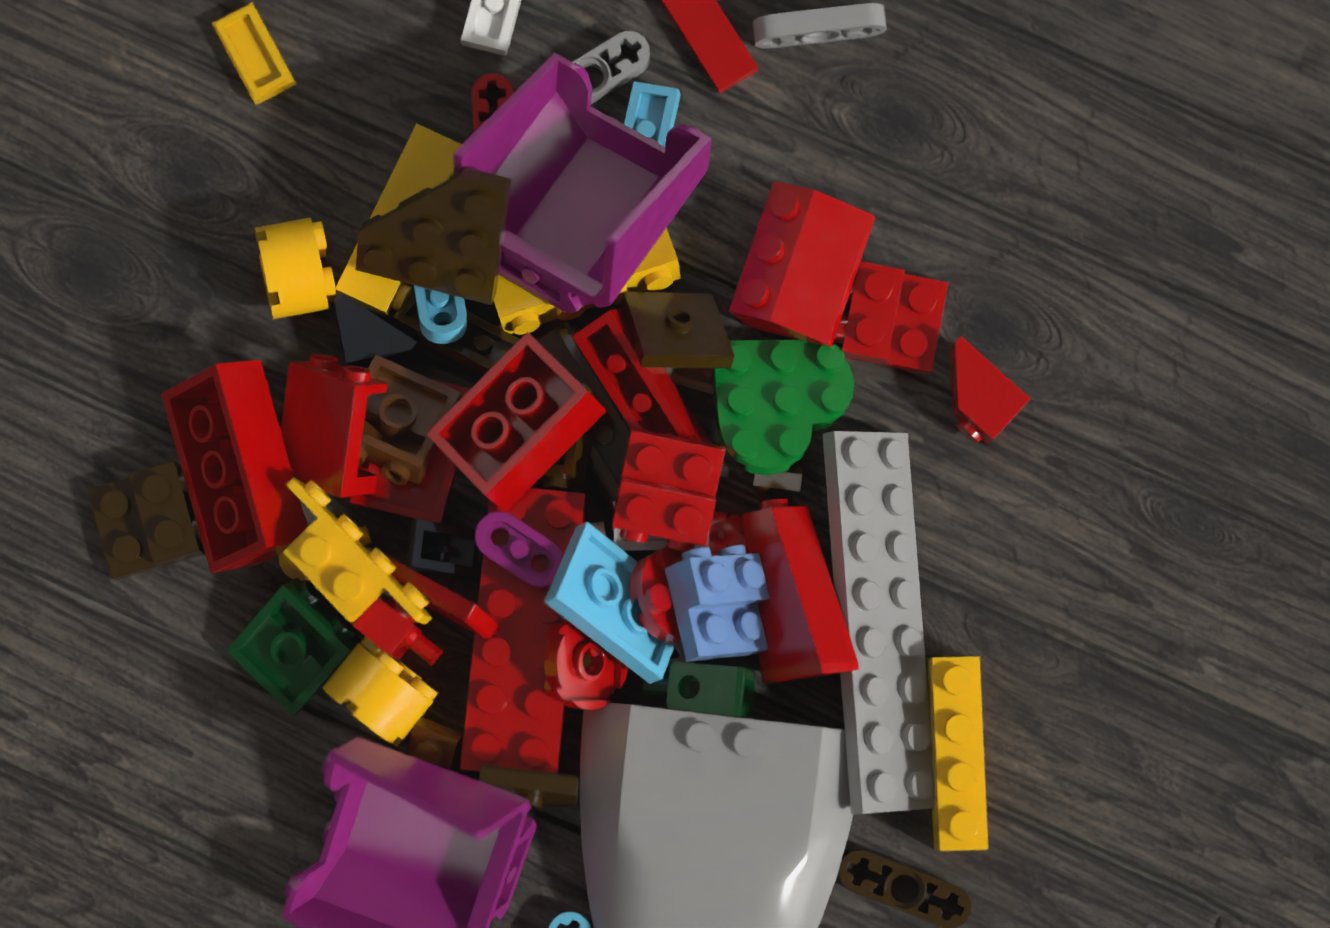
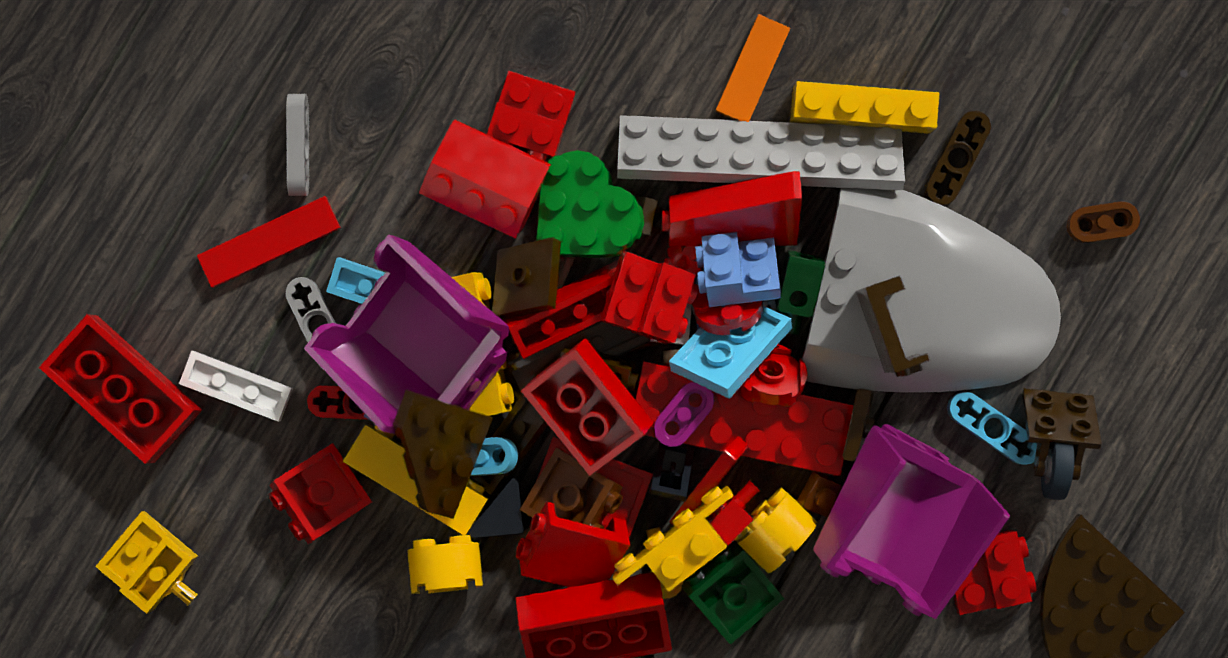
camera: 85 degrees left, 5 degrees up
yellow tile [212,2,296,105] -> none
red slope [950,336,1031,446] -> none
none -> red plate [268,443,372,545]
none -> orange tile [715,14,790,122]
none -> dark brown panel [856,276,930,377]

